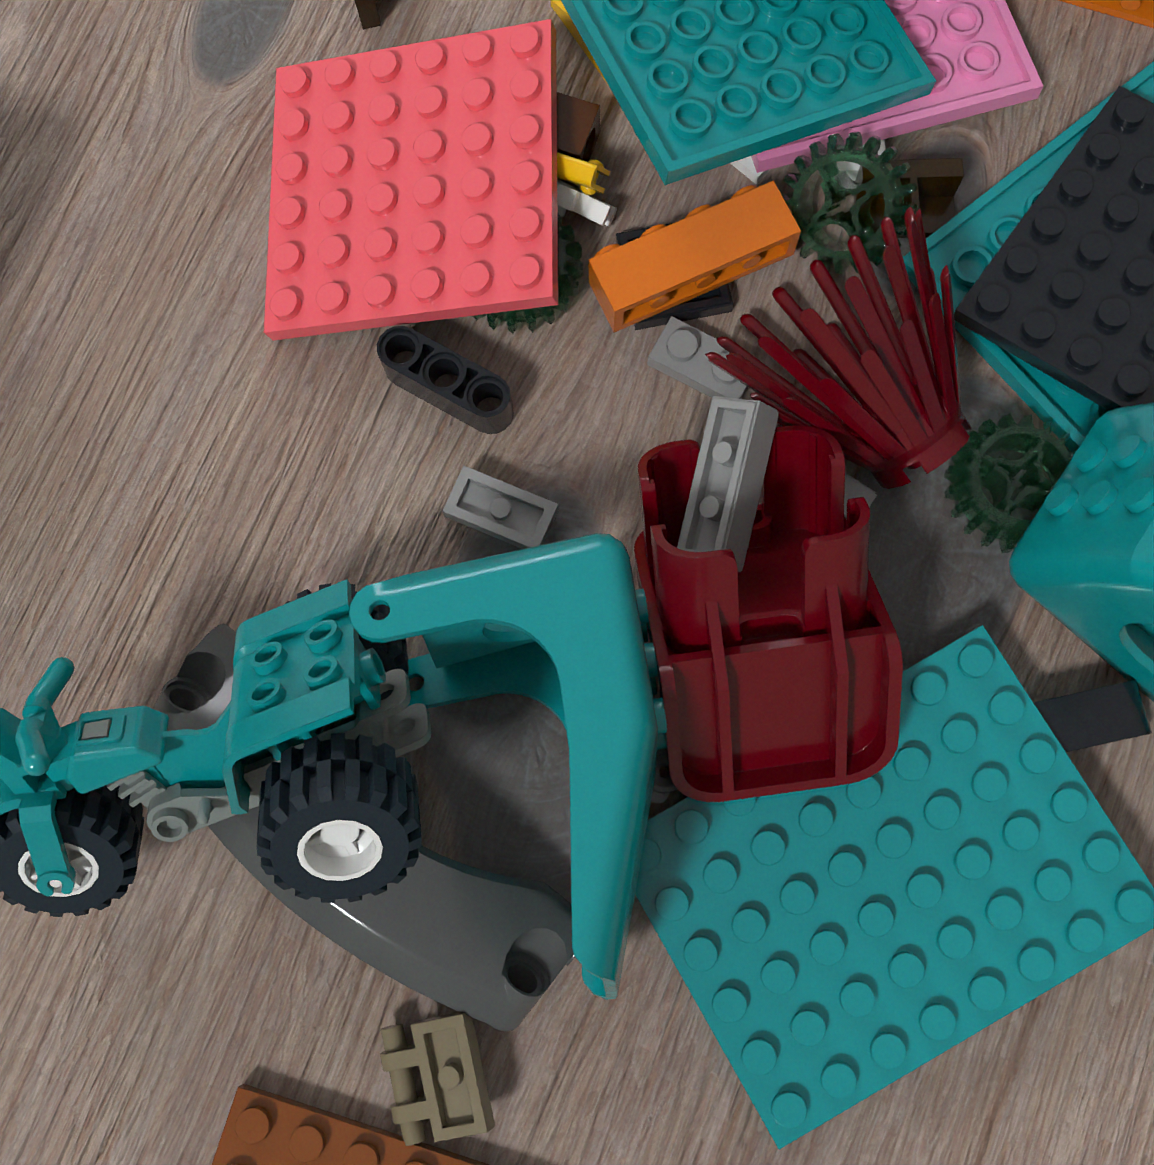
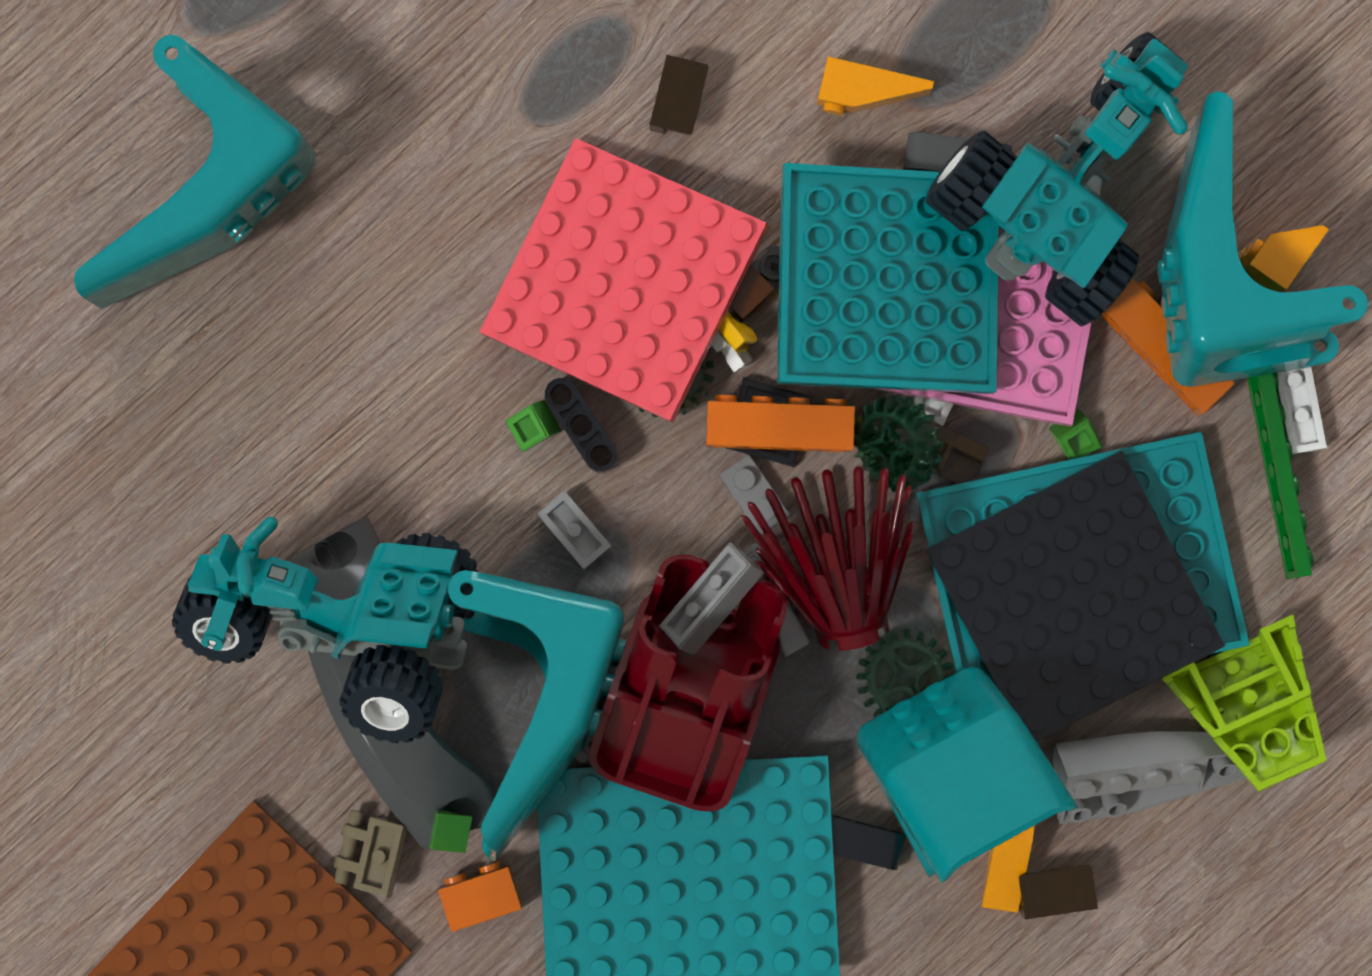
camera: 20 degrees right, 10 degrees up
none -> bright green slope [429,810,472,853]
none -> orange brick [438,861,523,932]
none -> bright green slope [505,400,561,452]
none -> dark grey plate [753,245,780,289]
none -> bright green slope [1049,410,1103,460]

